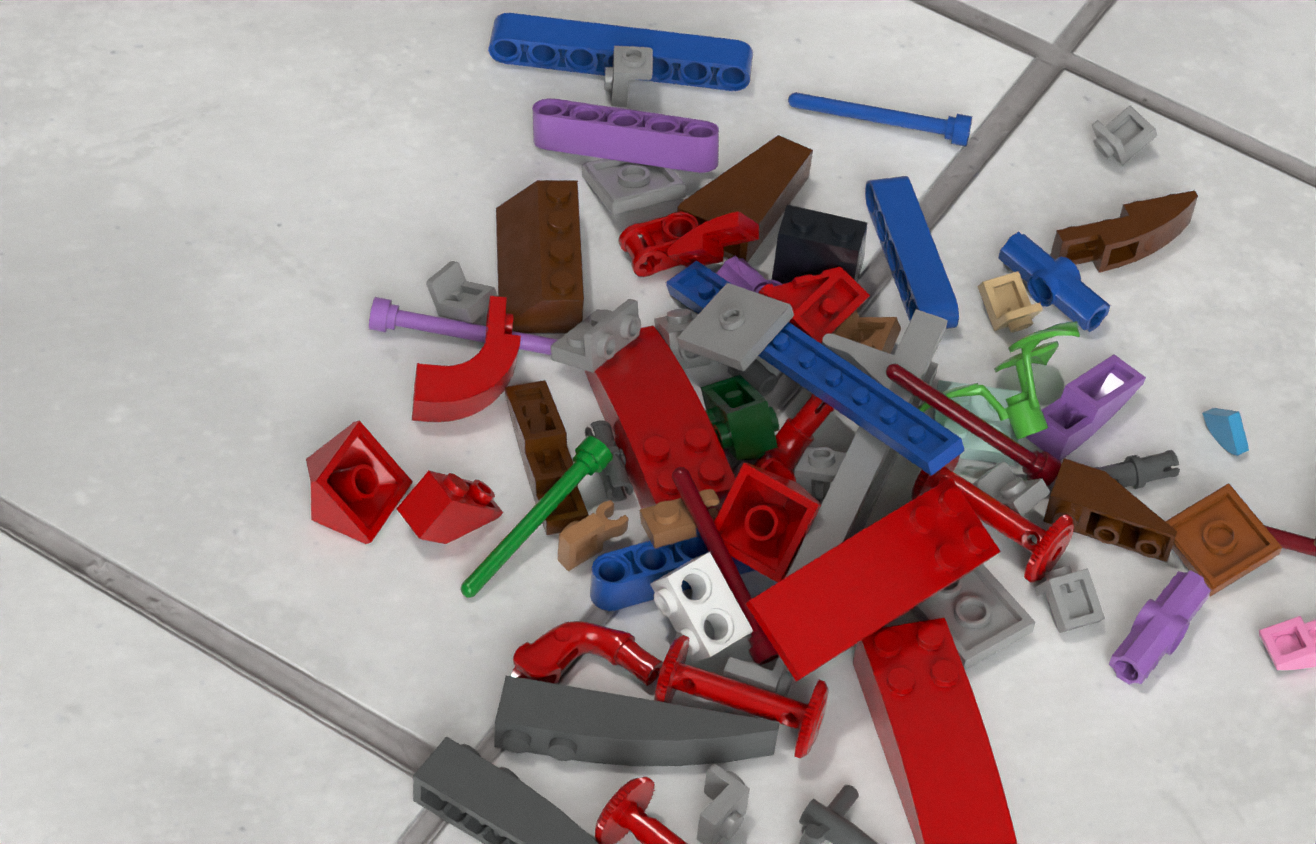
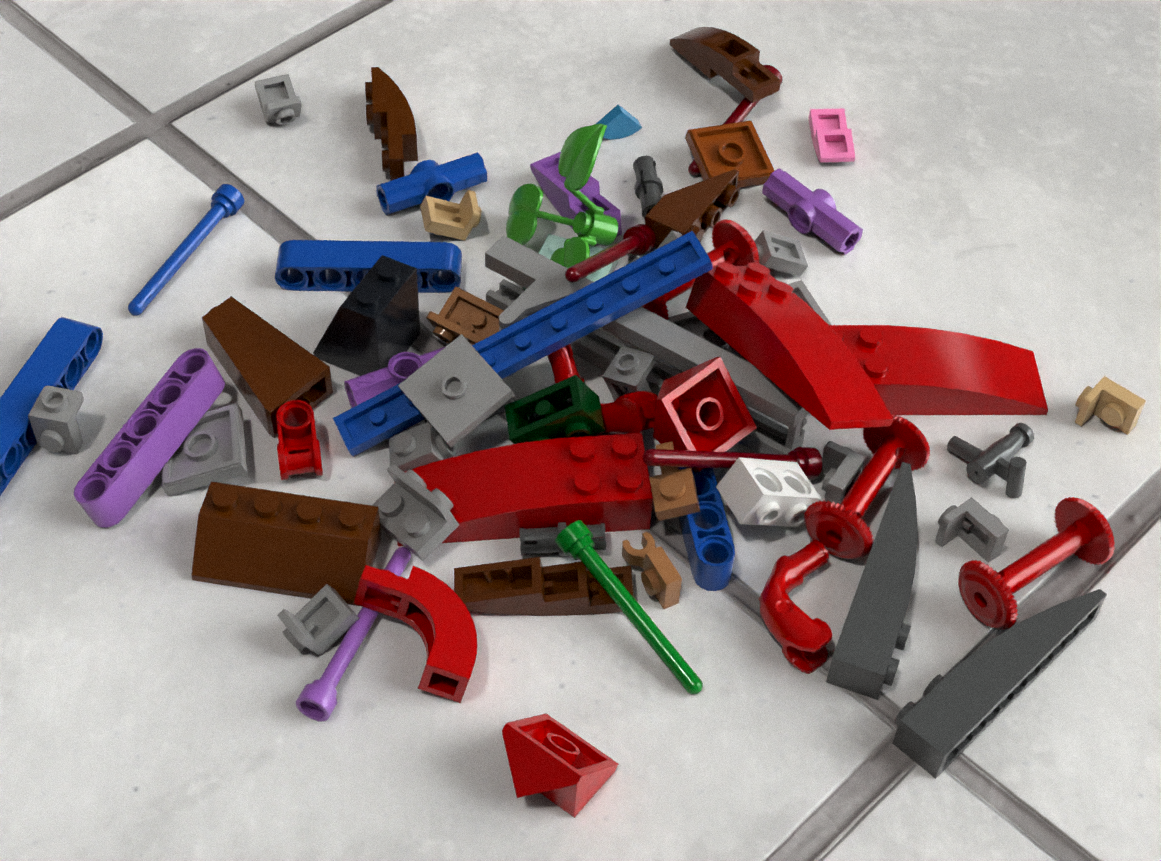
camera: 75 degrees left, 0 degrees up
red slope [396,470,503,544] -> none
red slope [668,211,759,267] -> none
red wing [759,267,870,344] -> none

